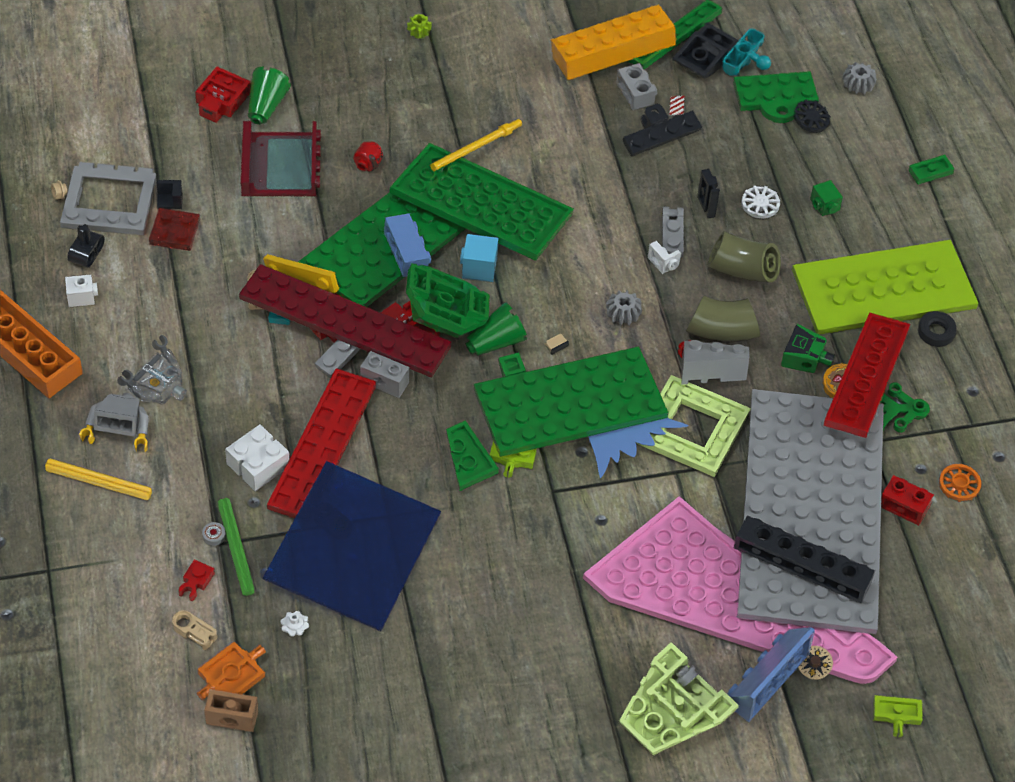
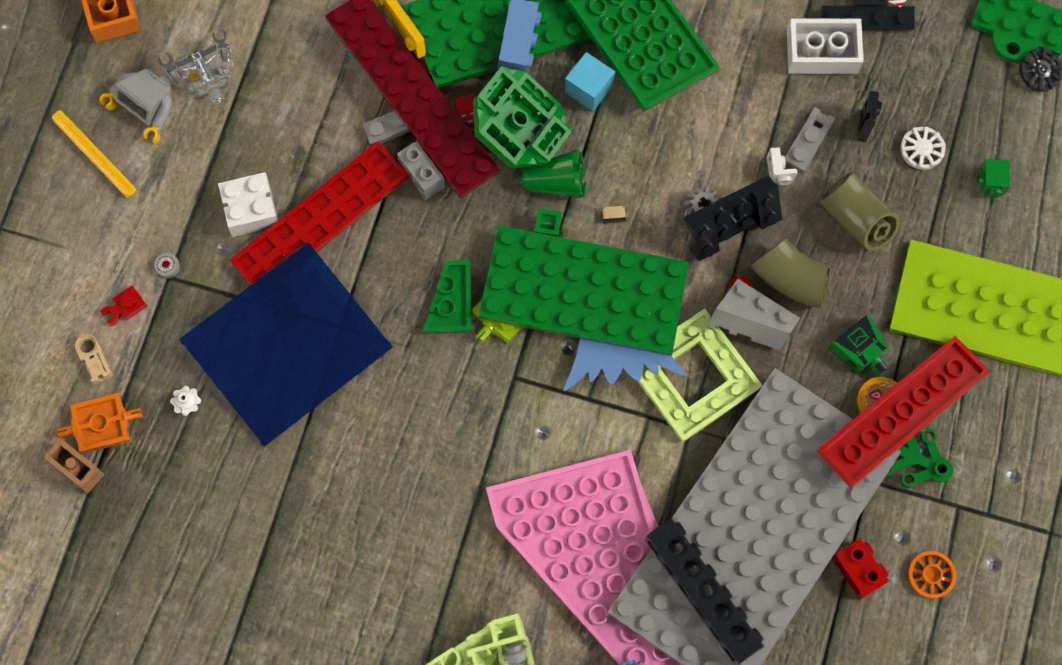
camera: 30 degrees right, 20 degrees up
bright green axle [218,498,255,596] -> none
black tyre [918,311,957,347] -> none
none -> black piece [684,176,783,261]
none -> white brick [787,19,864,74]

